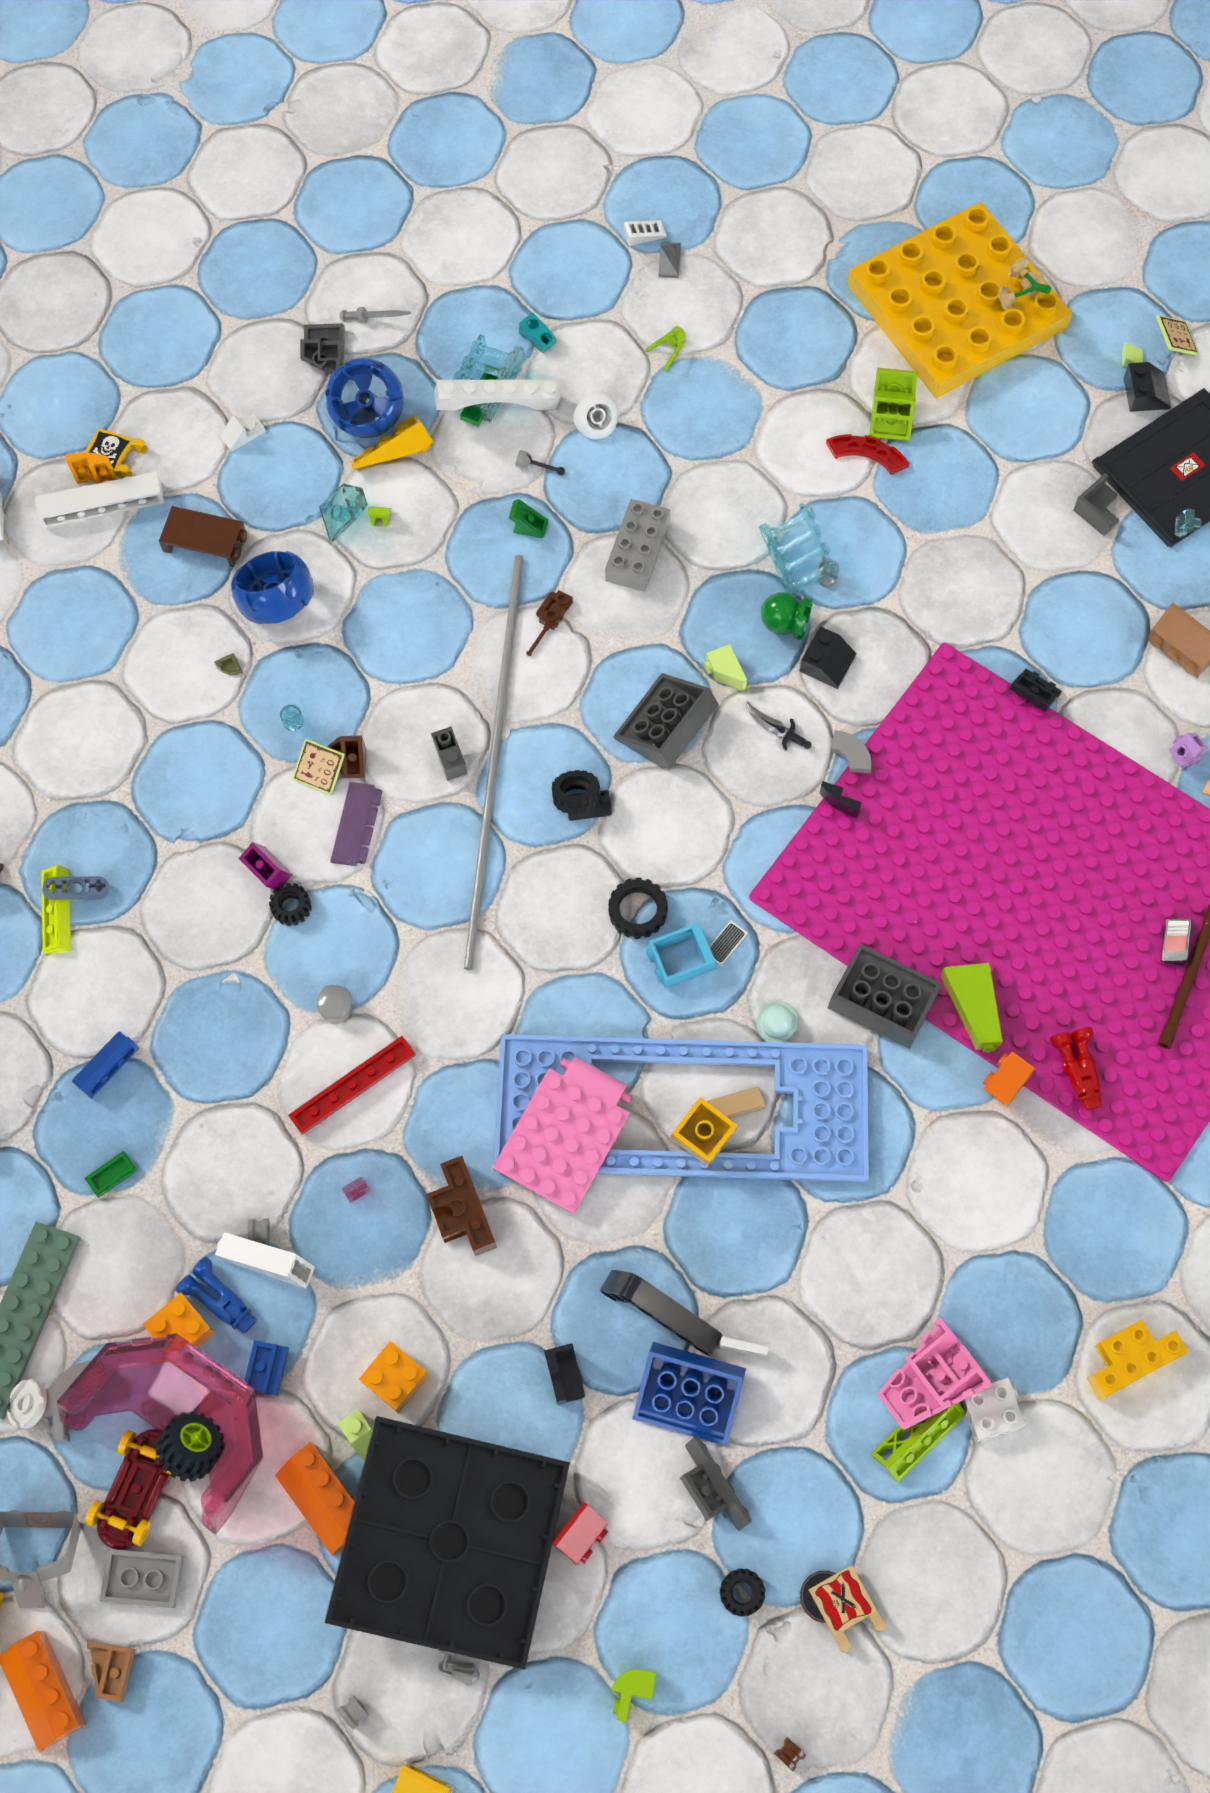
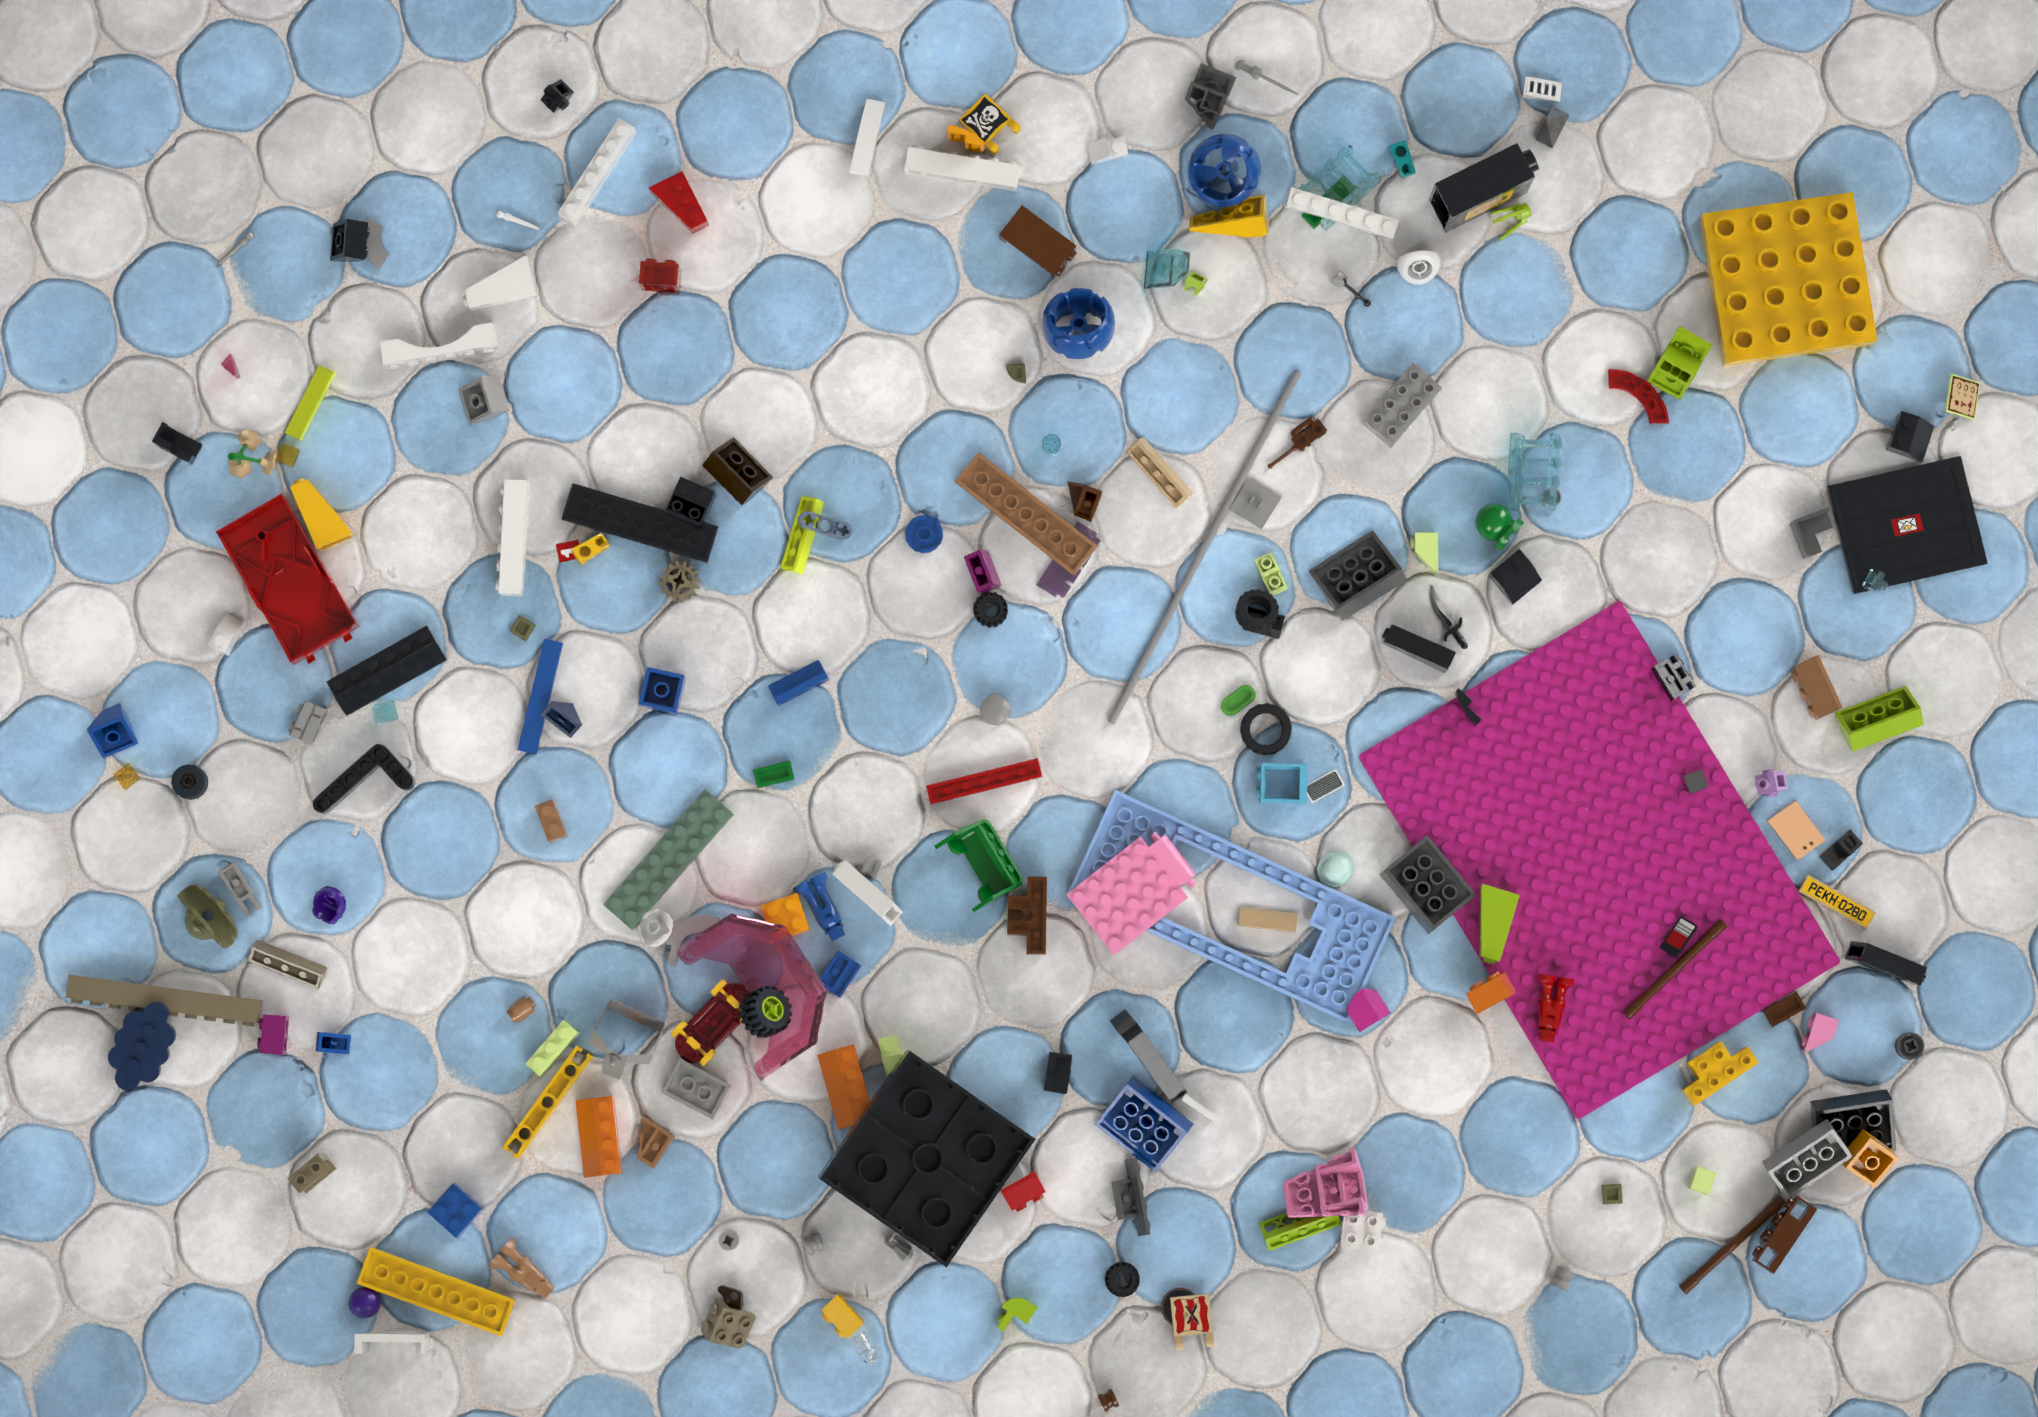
camera: 25 degrees right, 15 degrees up
piece [292,738,345,795] -> none
clear pink slope [342,1177,370,1203] -> none
light orange brick [359,1341,430,1414] -> none
dark grey slope [431,727,467,781] -> none
green slope [509,499,549,538] -> none
yellow brick [671,1097,738,1167] -> none
light grey tile [831,730,872,773] -> none
tan plant [998,257,1051,310] -> none
yellow piece [1087,1320,1189,1401] -> none
yellowish green slope [1121,343,1143,368] -> none
none -> light grey wheel [719,1231,739,1250]
none -> blue tile [905,515,943,554]
none -> green windscreen [934,819,1023,912]
none -> medium nougat plate [955,452,1098,576]
none -> tan slope [1126,437,1193,508]
none -> bright green tile [1221,685,1255,716]
none -> light grey piece [1229,477,1282,530]
none -> yellowish green slope [1254,552,1288,596]
none -> dark pink slope [1346,988,1390,1032]
none -> black slope [1382,624,1456,673]
none -> black brick [1429,143,1539,233]
none -> dark grey tile [1683,769,1708,794]

